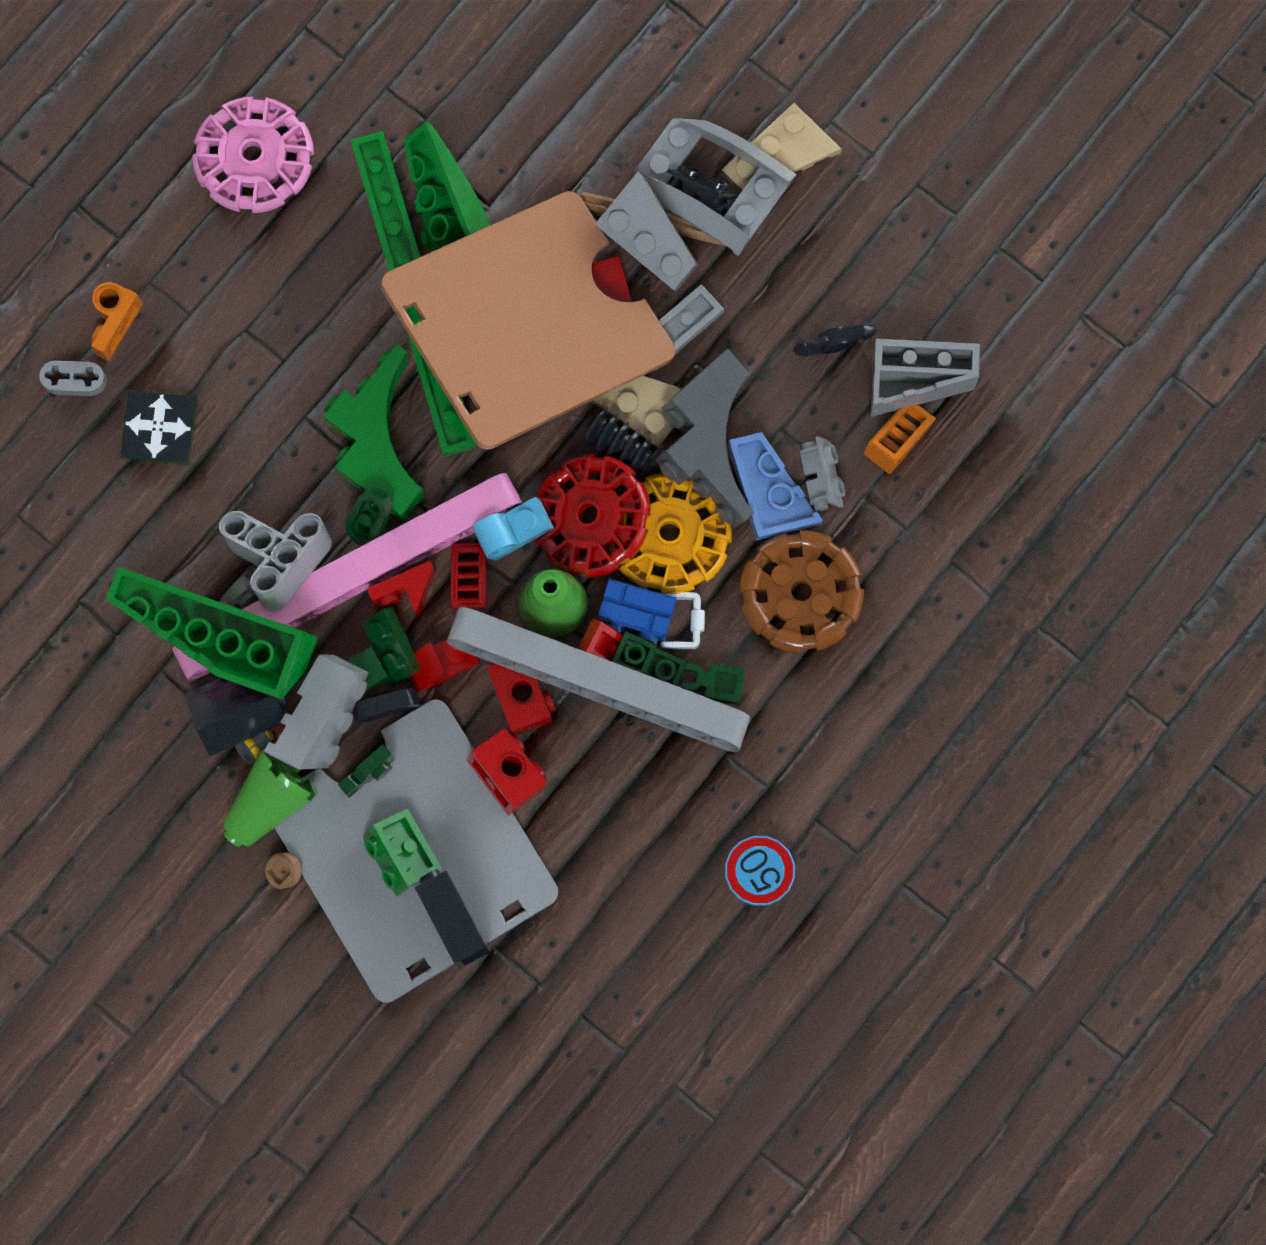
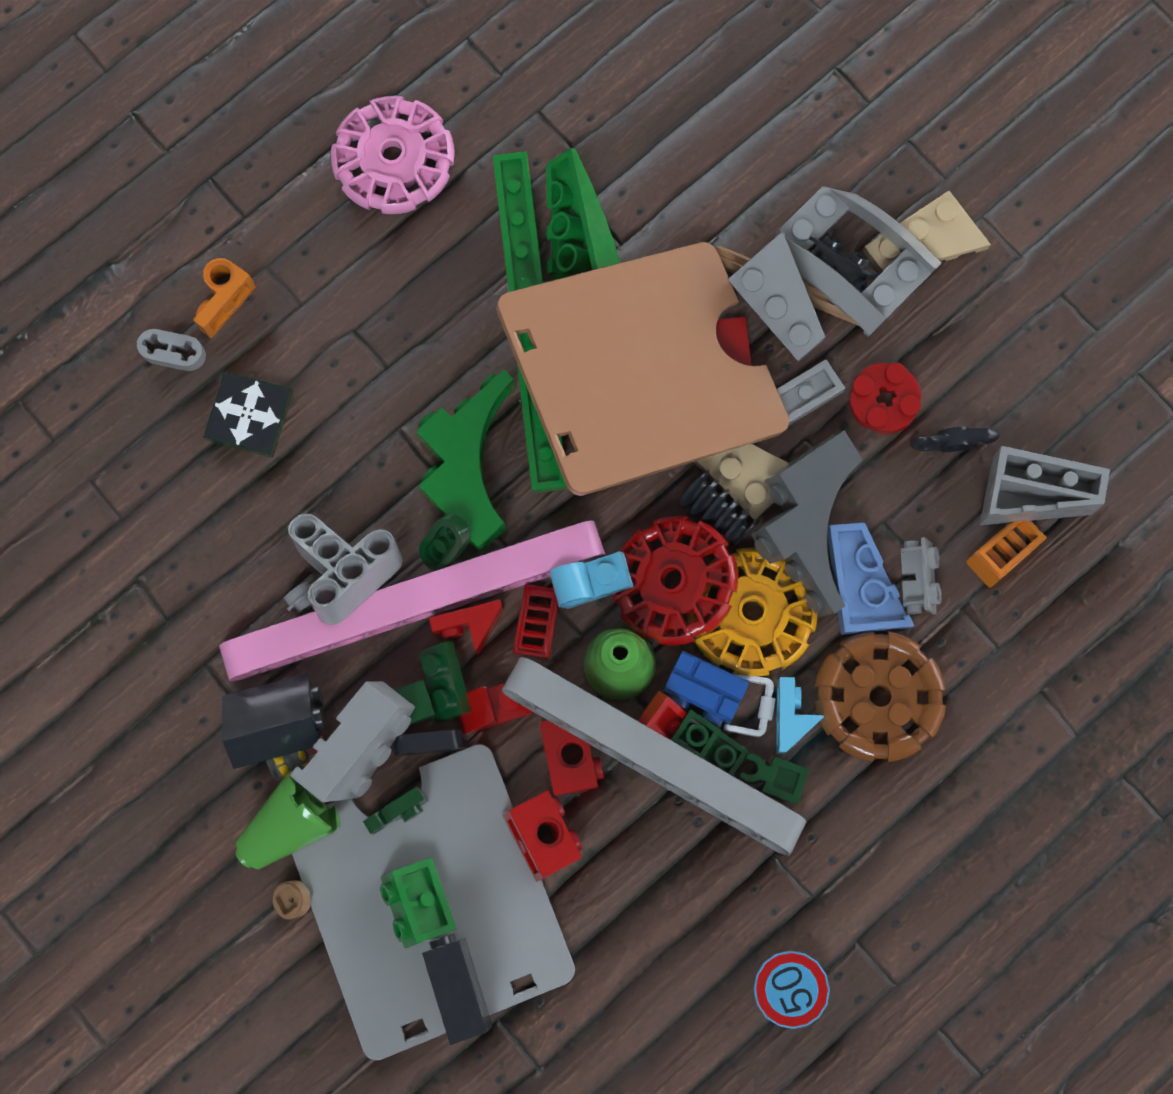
camera: 10 degrees right, 0 degrees up
green wedge [106,567,318,699] -> none
none -> medium azure slope [776,677,824,754]
none -> red plate [849,363,922,435]

